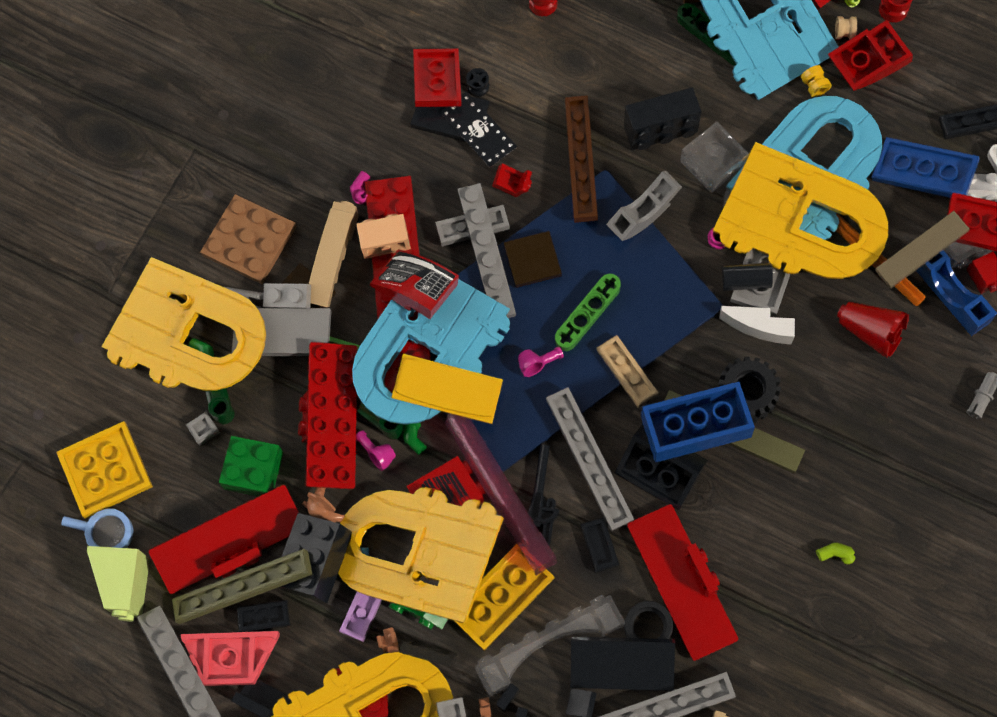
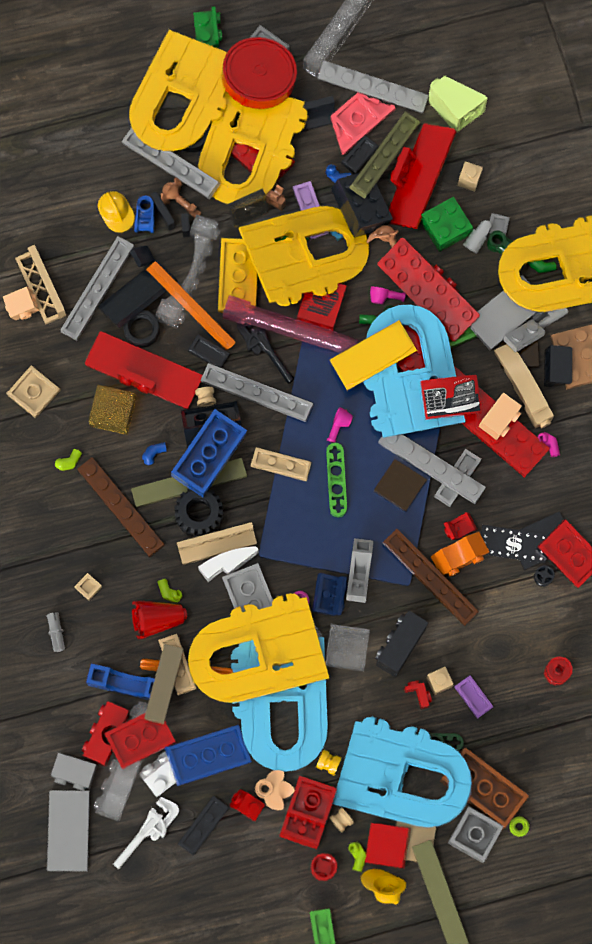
camera: 130 degrees right, 5 degrees up
yellow plate [56,421,153,518] -> none
piece [61,509,134,548] -> none
black brick [721,263,773,291] -> none
none -> tan tile [6,365,60,418]
none -> tan plate [74,573,102,601]
none -> reddish brown plate [77,457,164,558]
none -> clear yellow brick [89,385,136,435]
none -> blue arm [142,442,167,465]
none -> orange tile [146,262,236,350]
none -> lime arm [157,579,182,602]
none -> tan tile [158,634,196,695]
none -> tan fence [177,522,257,565]
none -> tan wheel [195,387,216,407]
none -> red bracket [230,789,265,821]
none -> light nougat plate [255,770,295,810]
none -> dark blue bracket [312,573,347,616]
none -> blue arm [326,165,351,183]
none -> red bracket [404,681,432,710]
none -> tan brick [426,667,454,696]
none -> orange brick [431,532,489,577]
none -> medium lavender tile [454,675,493,719]
none -> tan brick [457,161,483,192]
none -> light grey hinge [463,220,492,254]
none -> black panel [544,345,572,387]

